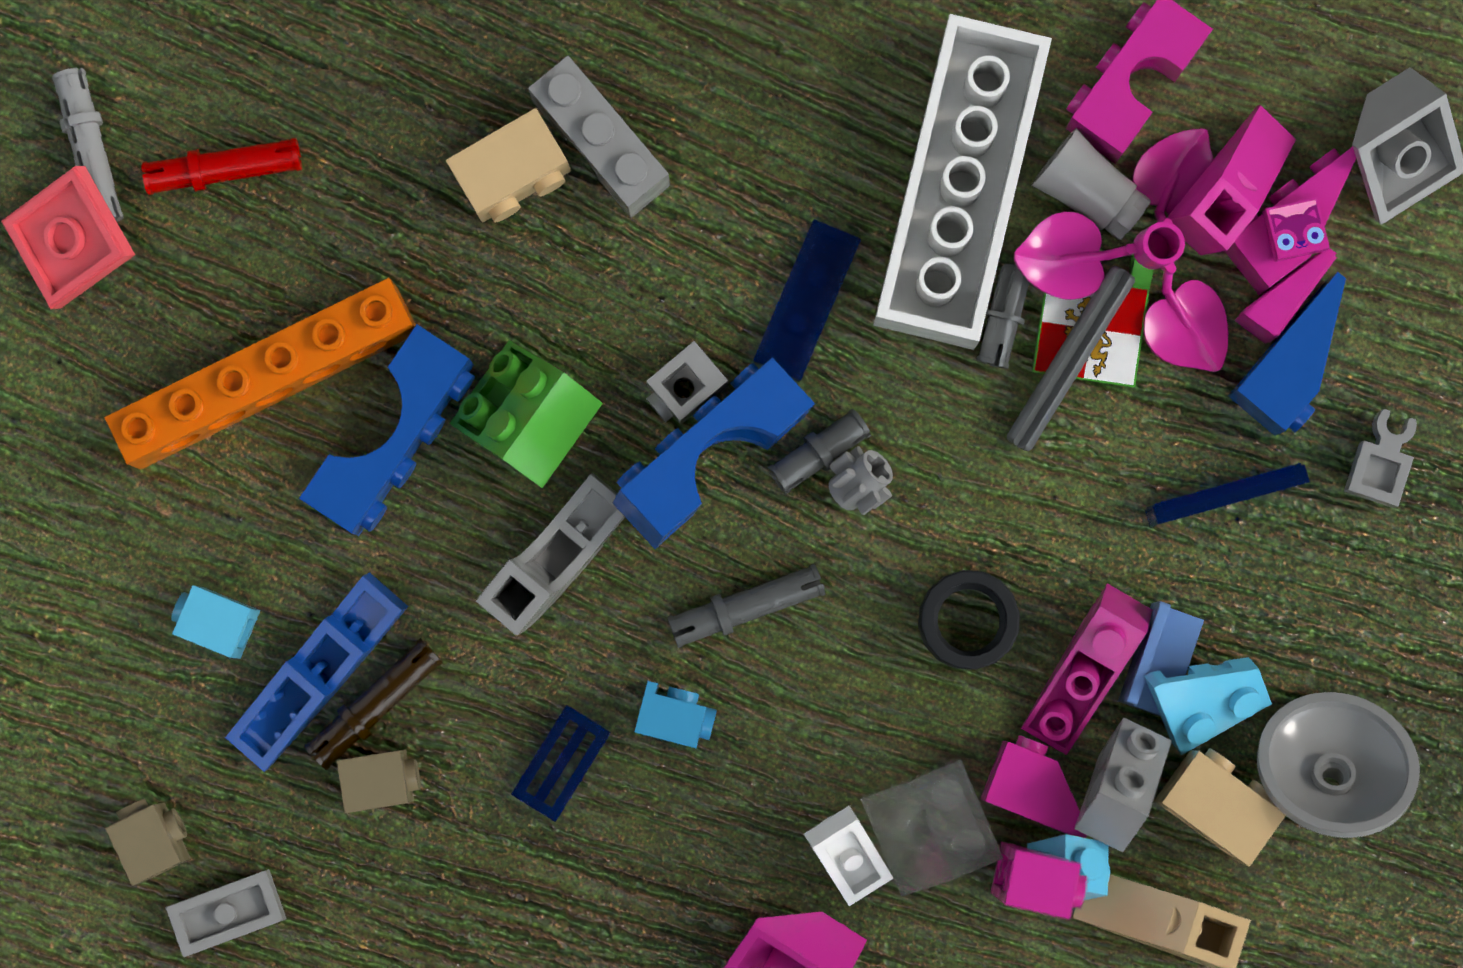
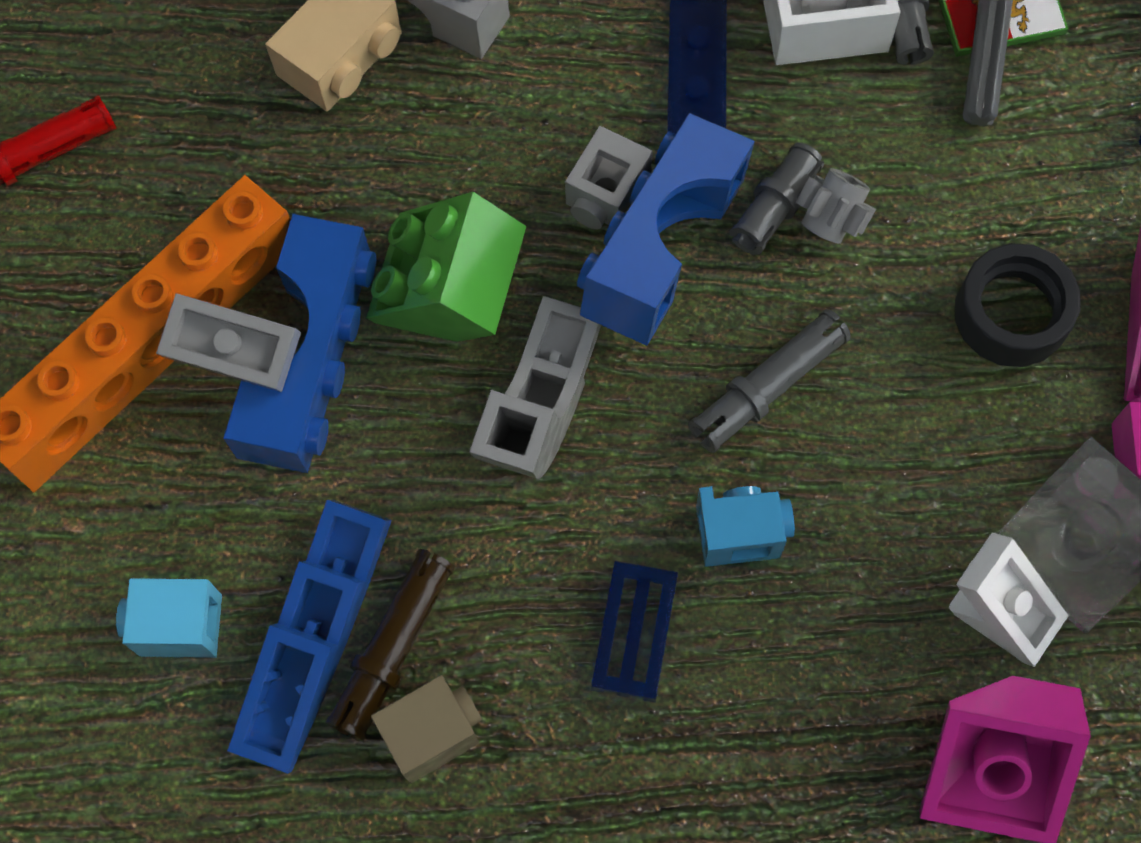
camera: 20 degrees left, 15 degrees down
none -> light grey plate [156,293,301,392]

